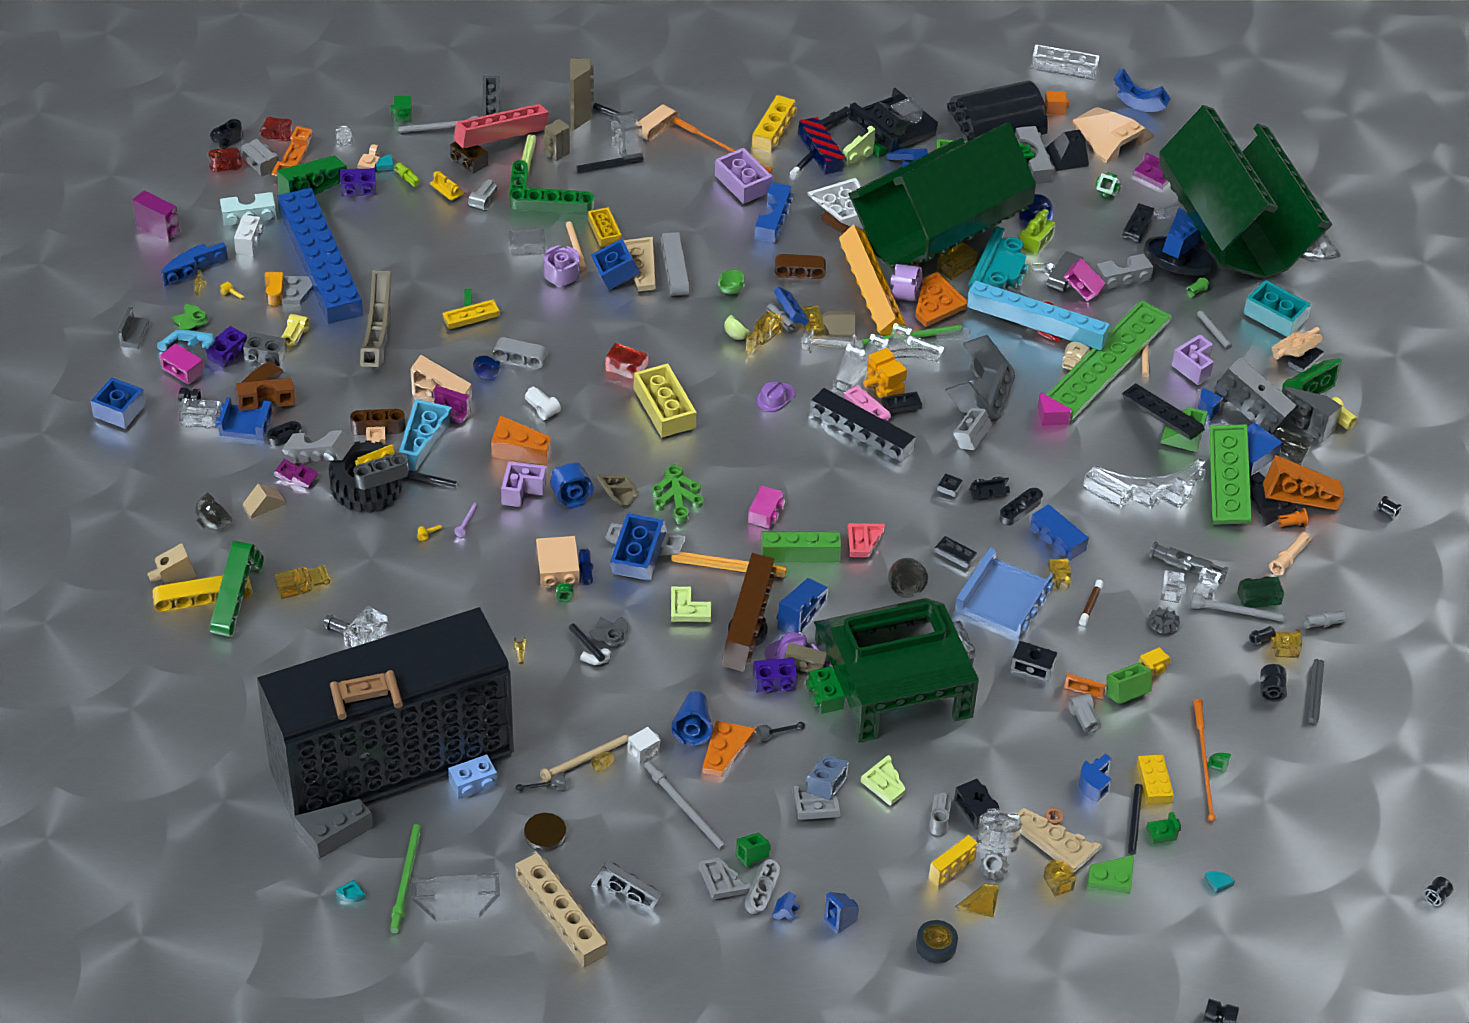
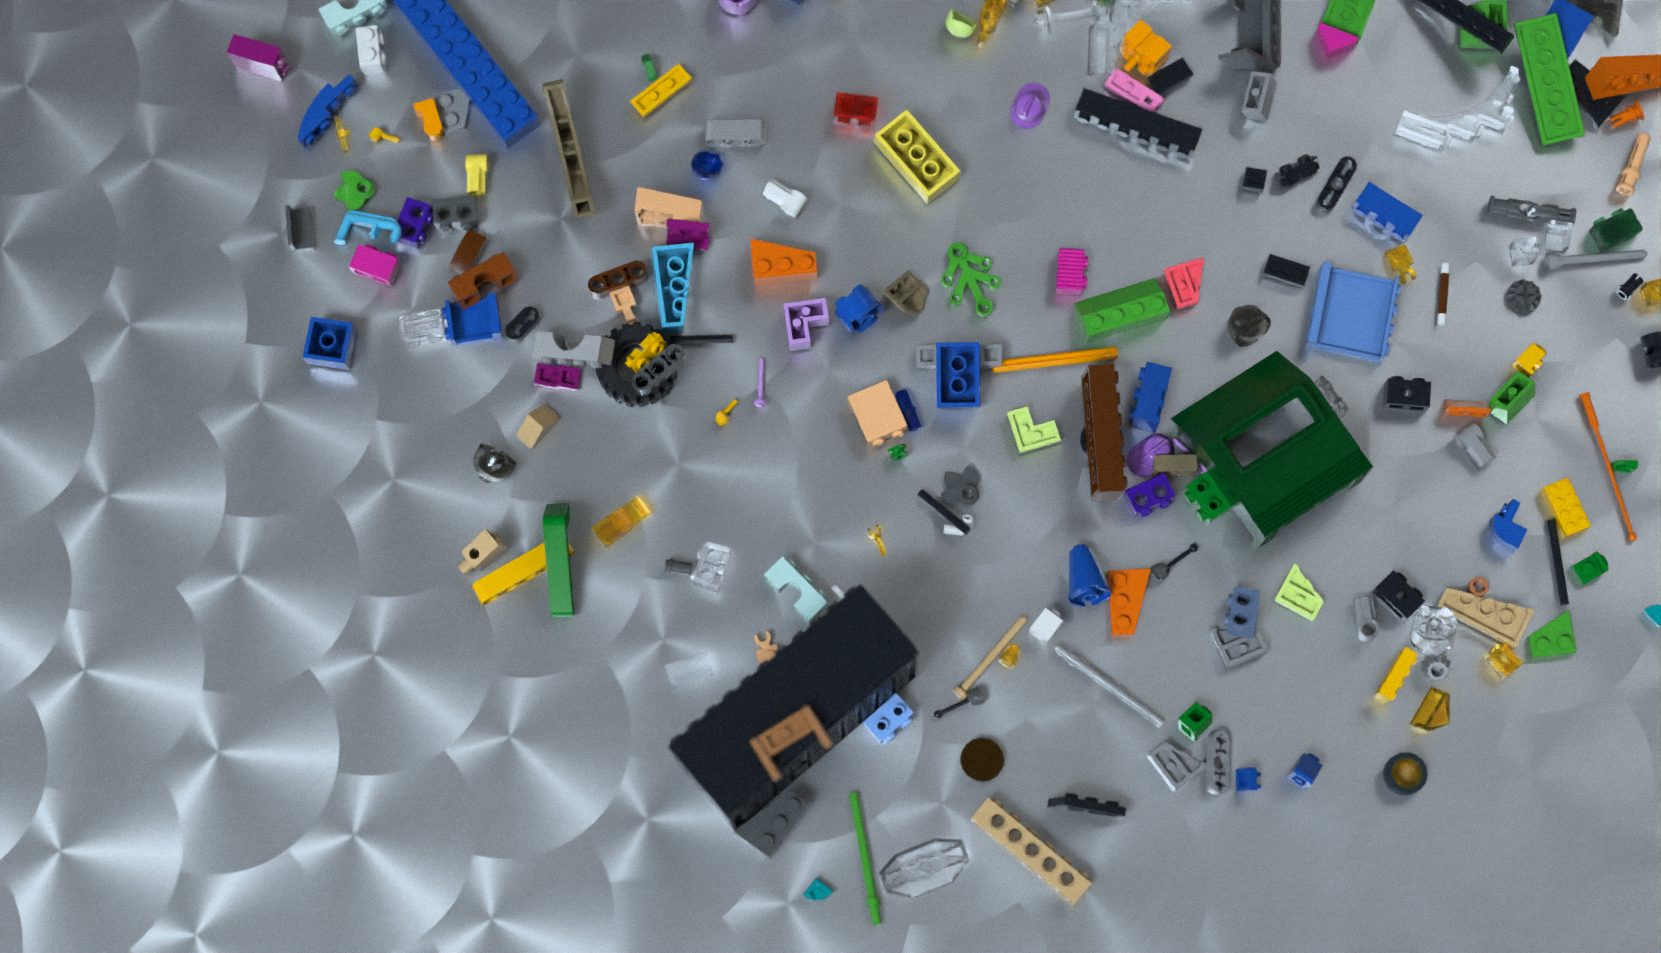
camera: 10 degrees left, 30 degrees up
black wheel [178,387,201,408] -> none

